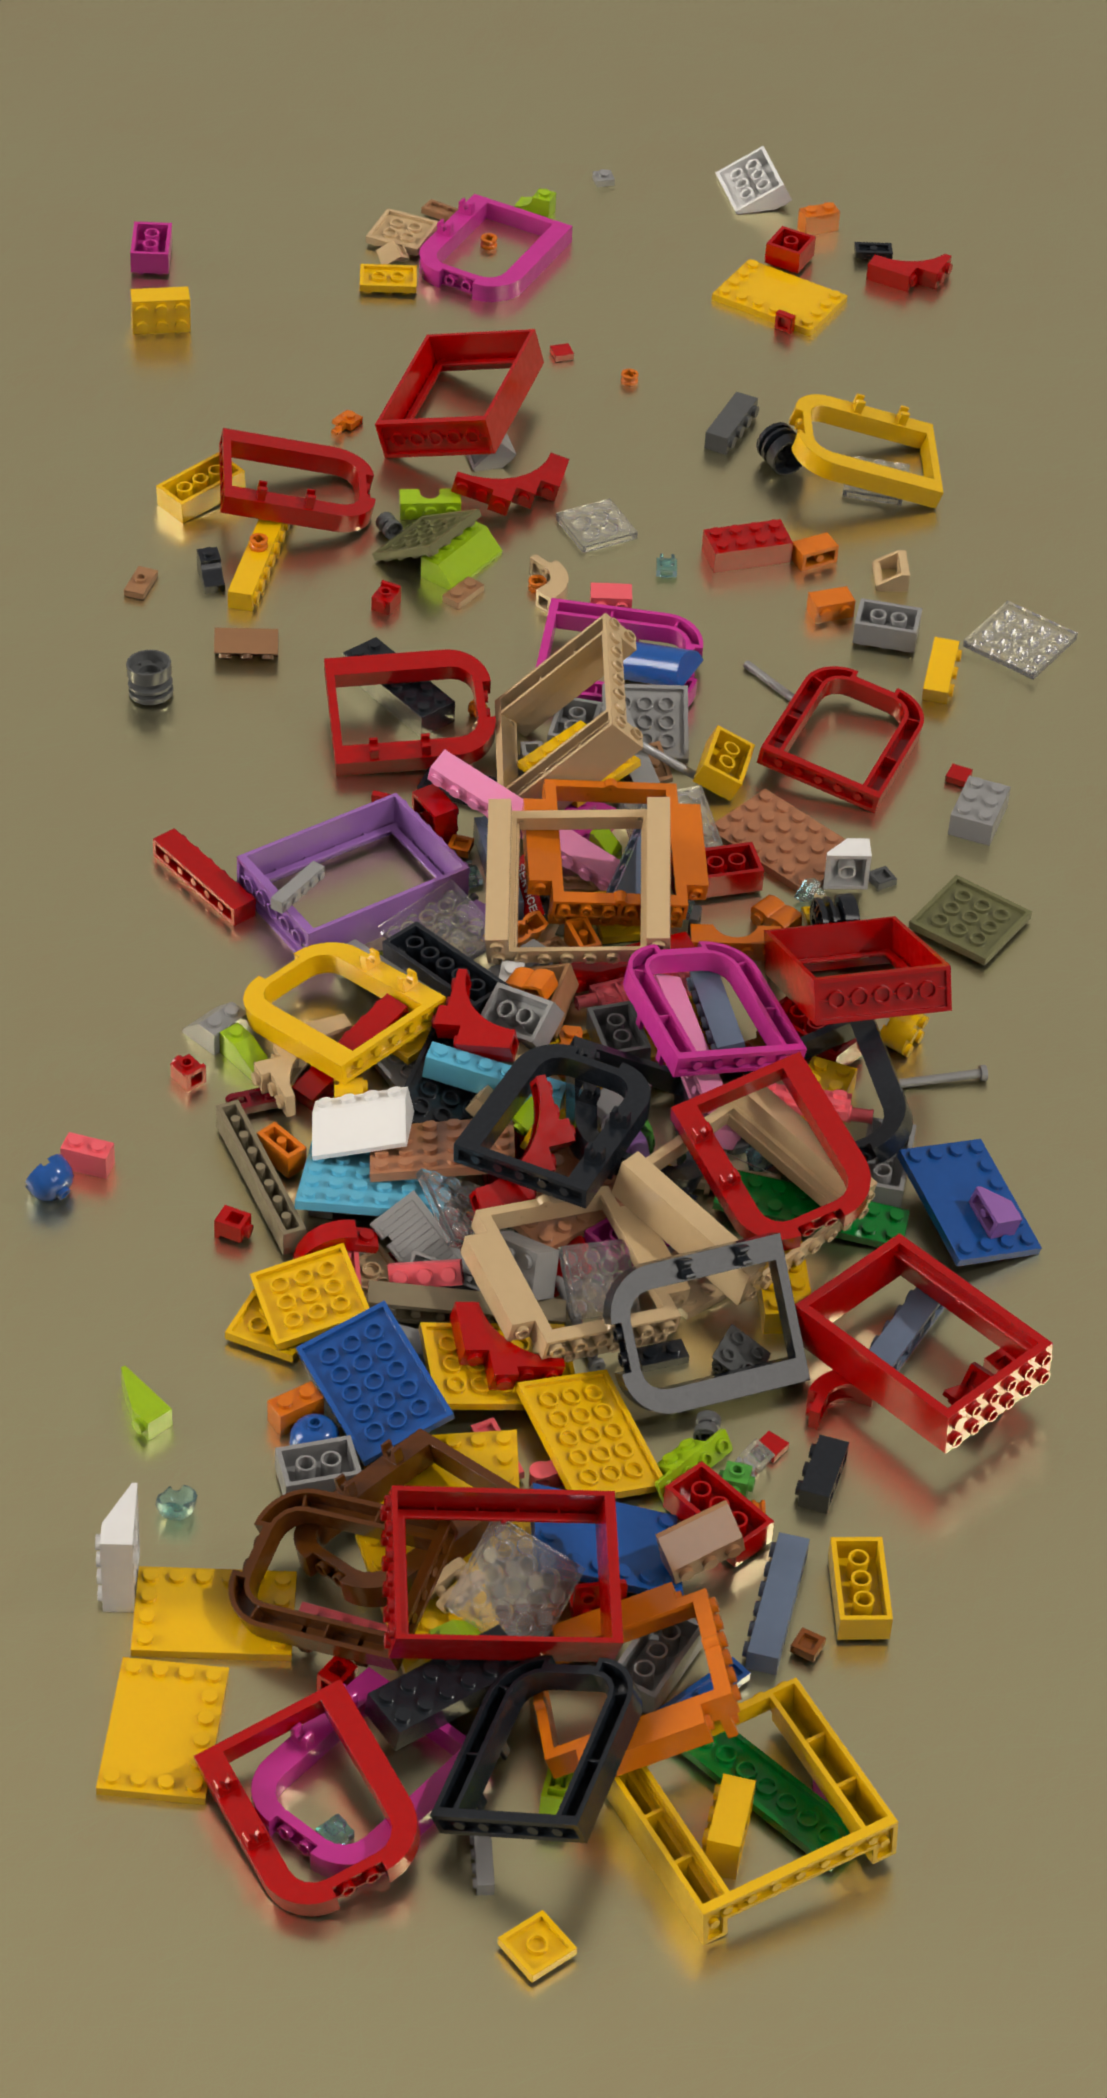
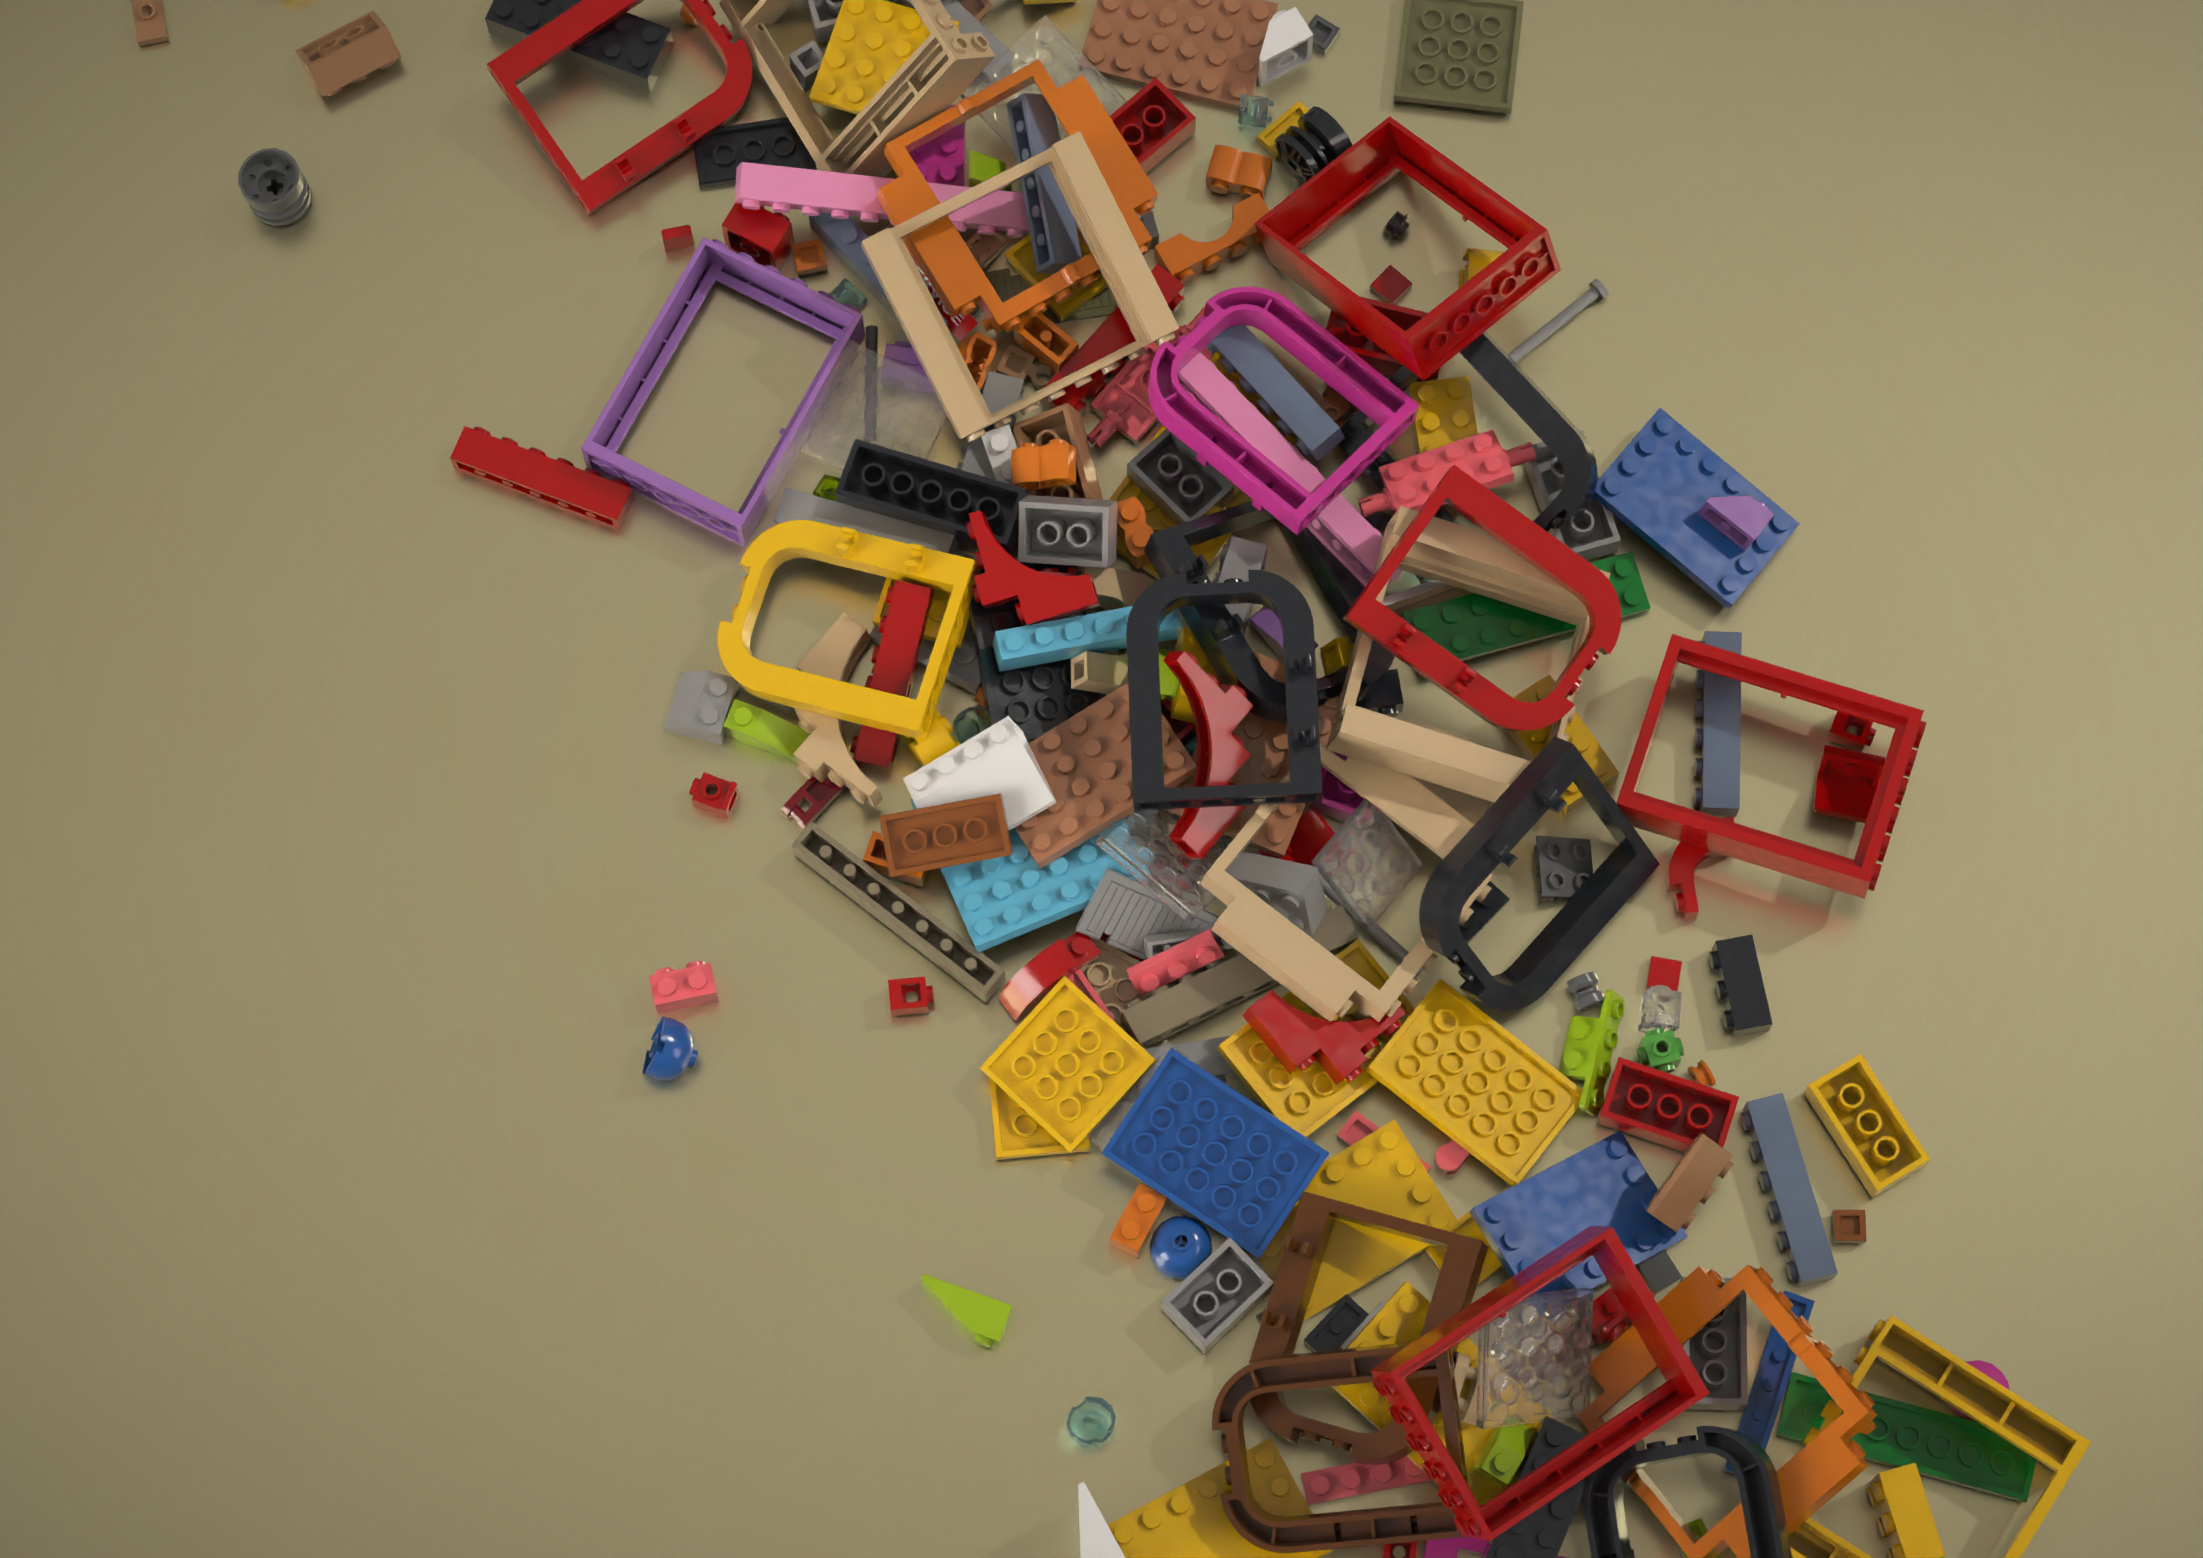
camera: 25 degrees left, 30 degrees up
light grey piece [271,861,325,914] -> none
none -> dark orange plate [879,793,1013,877]

